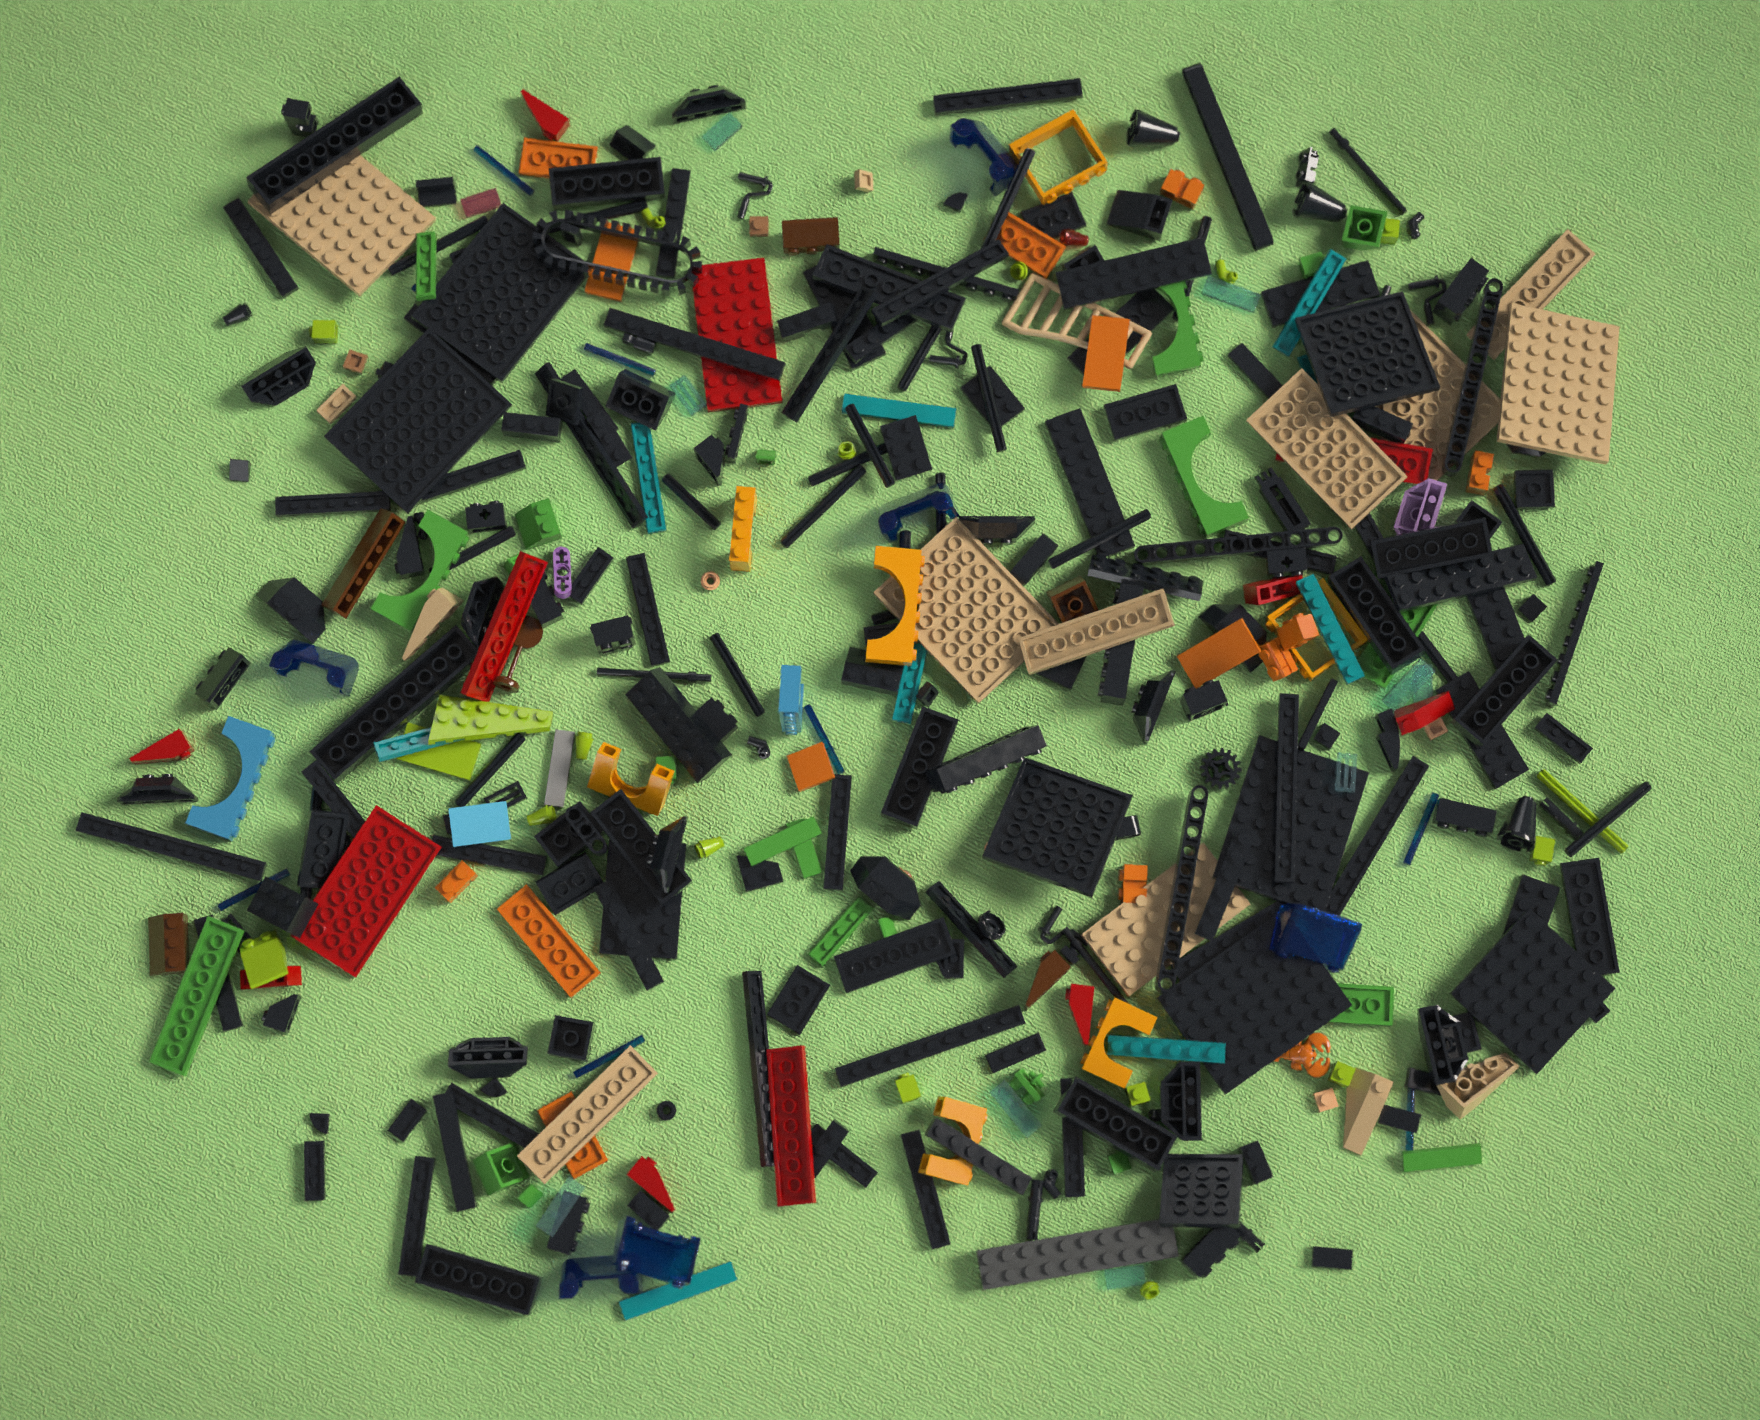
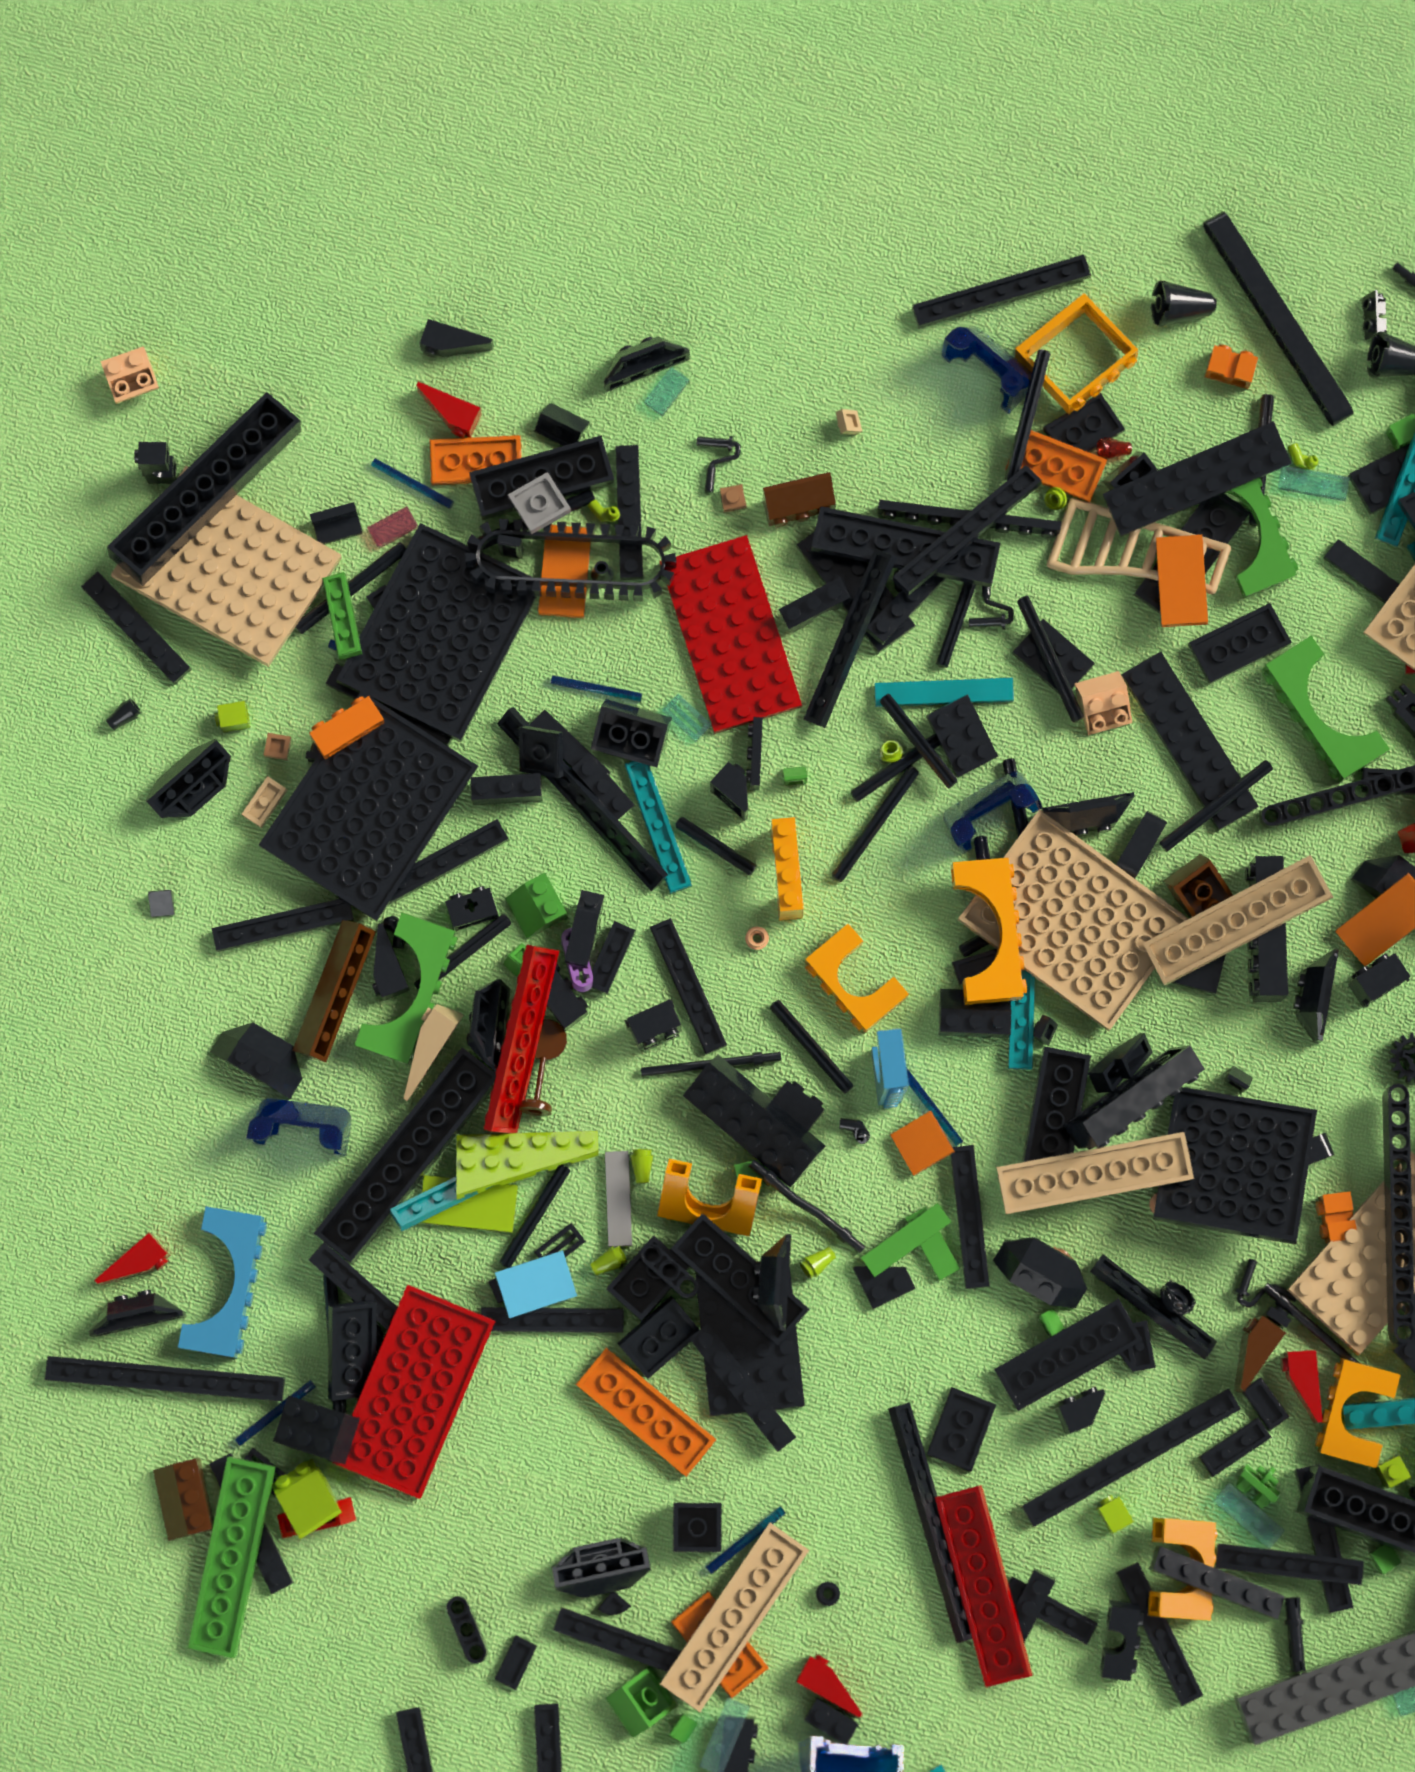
camera: 10 degrees left, 0 degrees up
slope [195,647,251,709] -> none
black slope [262,994,301,1034] -> none
black tile [310,1113,330,1134] -> none
black tile [433,1091,477,1212] -> none
orange brick [435,860,478,903] -> none
black plate [604,308,786,381] -> none
black bar [622,333,656,355] -> none
bright green tile [808,896,874,967] -> none
black tile [943,193,968,213] -> none
black arm [1043,1169,1061,1199] -> none
black plate [1088,554,1203,601] -> none
black slope [1106,190,1172,241] -> none
none -> light nougat slope [101,346,159,404]
none -> orange brick [309,696,384,760]
none -> black slope [419,319,494,358]
none -> black beam [446,1596,488,1664]
none -> light grey tile [508,472,571,534]
none -> black slope [564,890,604,967]
none -> black cone [591,561,614,581]
none -> black bar [748,1160,865,1253]
none -> light orange arch [805,924,909,1033]
none -> tan plate [996,1132,1194,1215]
none -> black slope [1055,1387,1105,1435]
none -> light nougat slope [1075,671,1133,735]
none -> black slope [1088,1033,1153,1093]
none -> black arch [1100,1600,1144,1681]
none -> black plate [1216,1543,1364,1586]
none -> slope [1224,1066,1253,1092]
none -> black tile [1241,1378,1289,1431]

